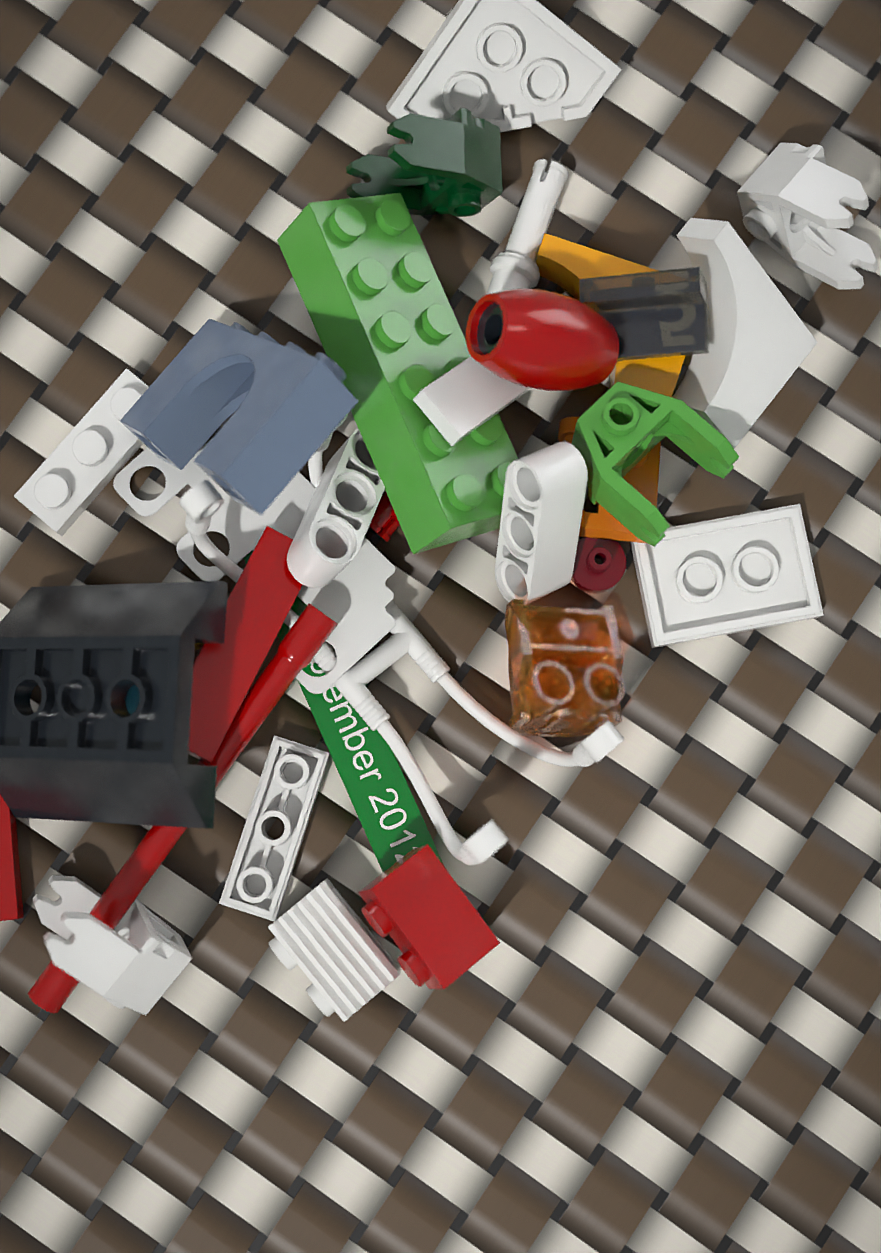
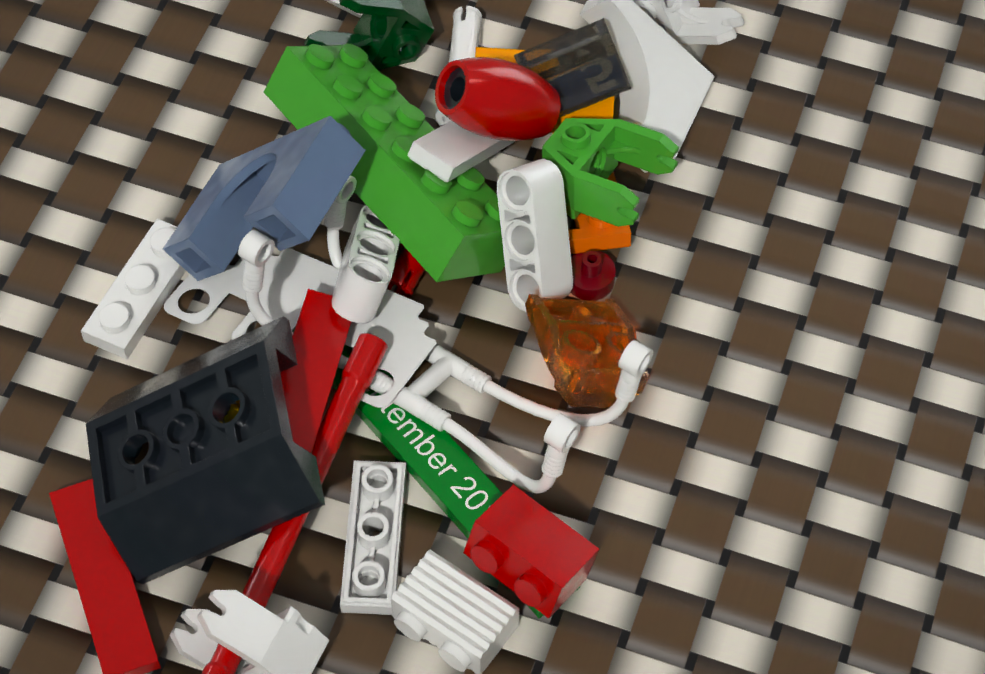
camera: 15 degrees left, 25 degrees down
white tile [630,504,823,648] -> none

